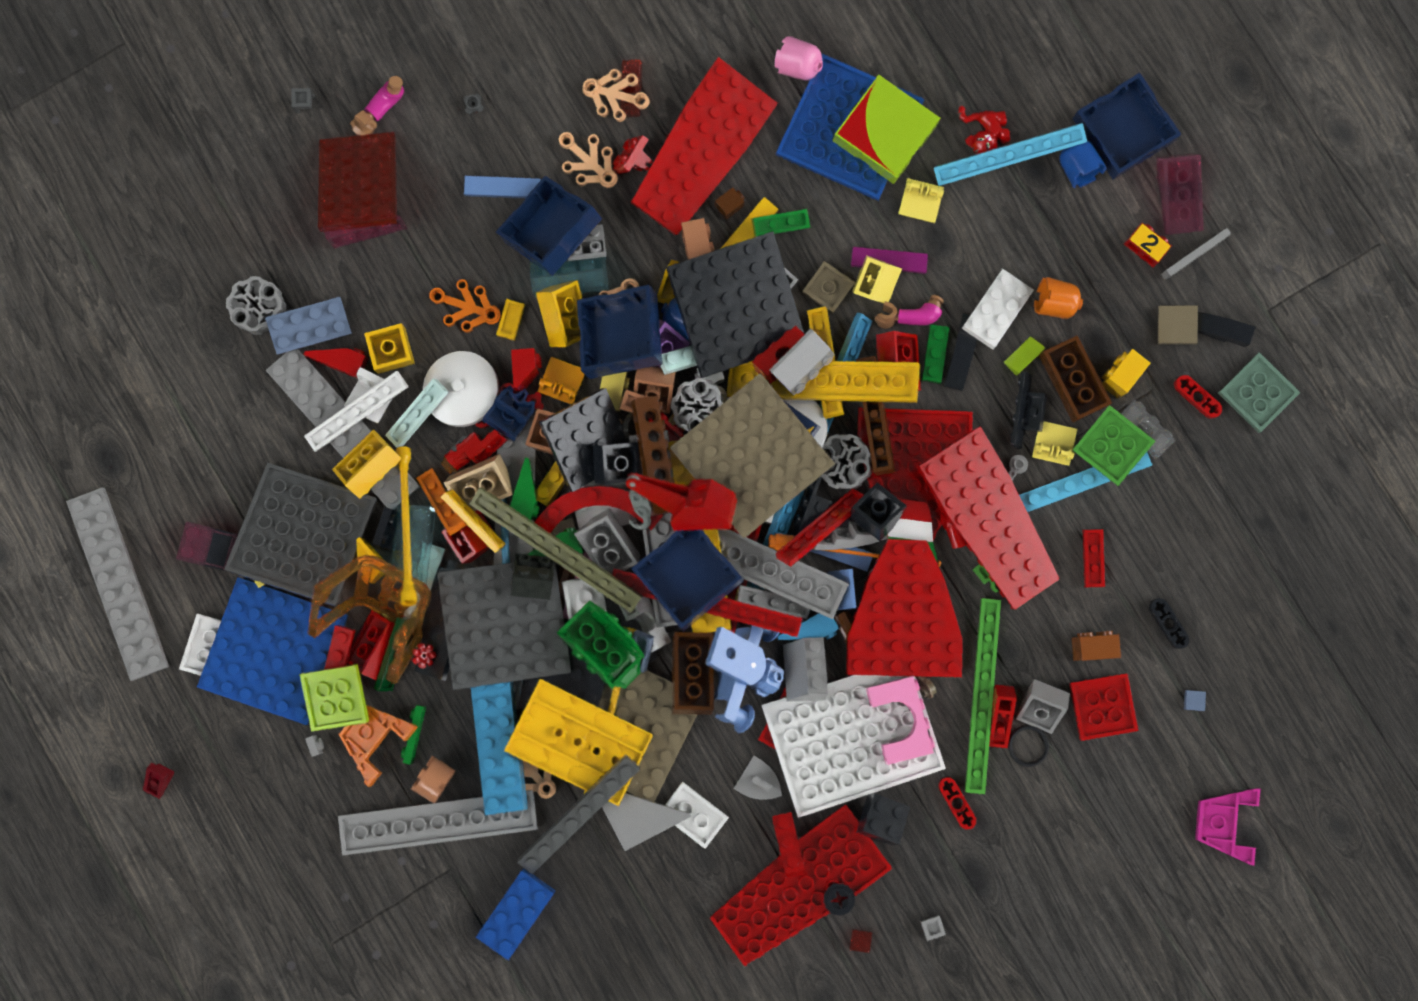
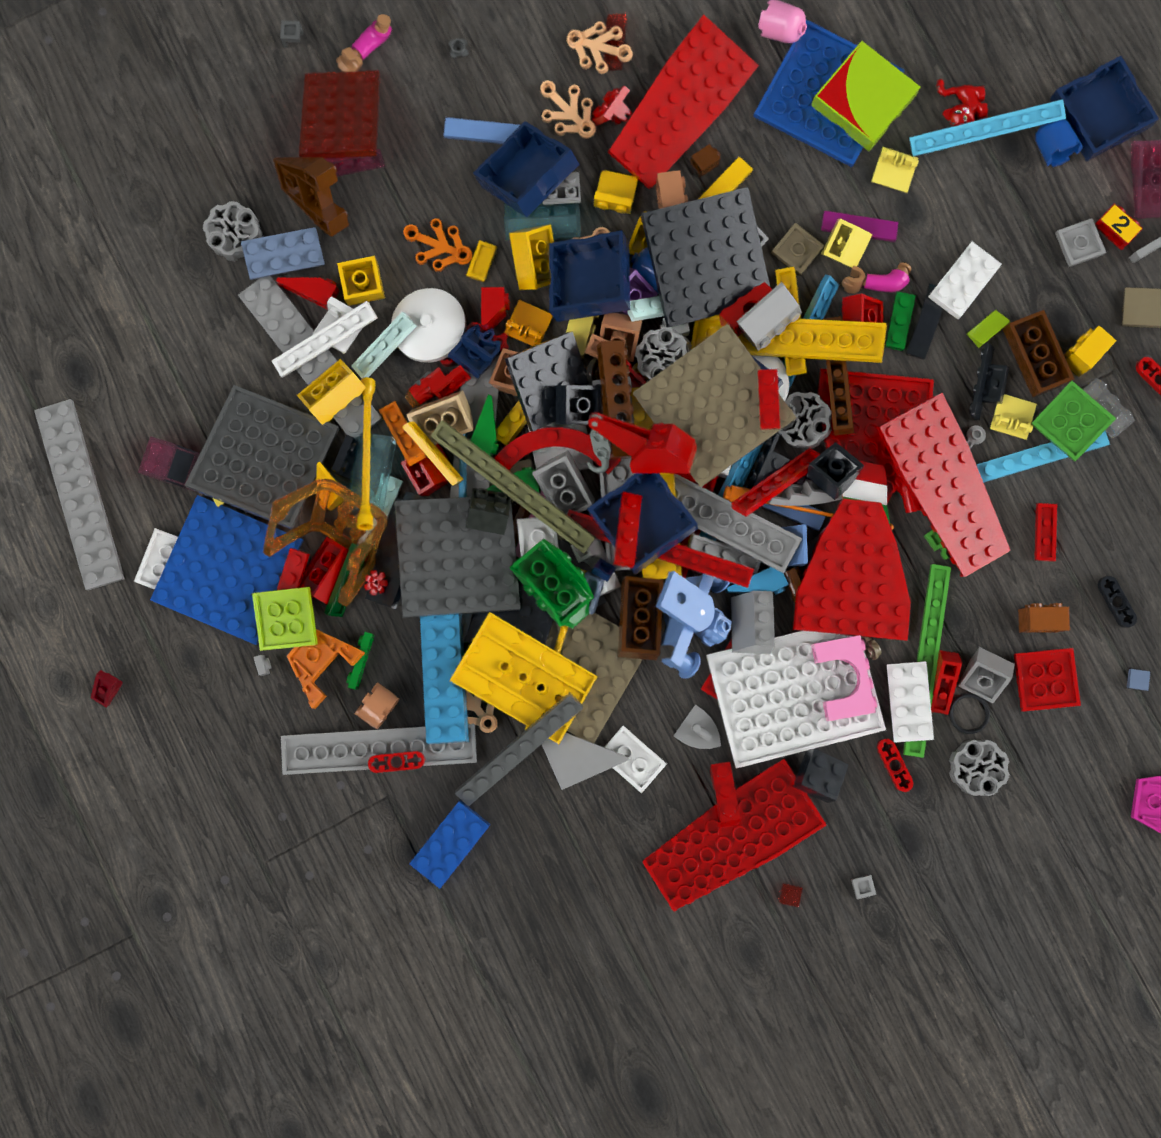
camera: 10 degrees right, 0 degrees up
green plate [752,209,810,237] -> none
black gear [824,883,855,916] -> none
orange cylinder [1034,277,1083,319] -> none
none -> reddish brown wedge [273,157,349,237]
none -> red beam [368,751,425,773]
none -> dark blue tile [591,558,616,582]
none -> yellow bracket [594,170,637,214]
none -> red plate [613,492,642,568]
none -> red plate [758,369,780,430]
none -> white plate [887,662,934,742]
none -> light grey connector [949,740,1010,796]
none -> light grey plate [1055,218,1106,267]

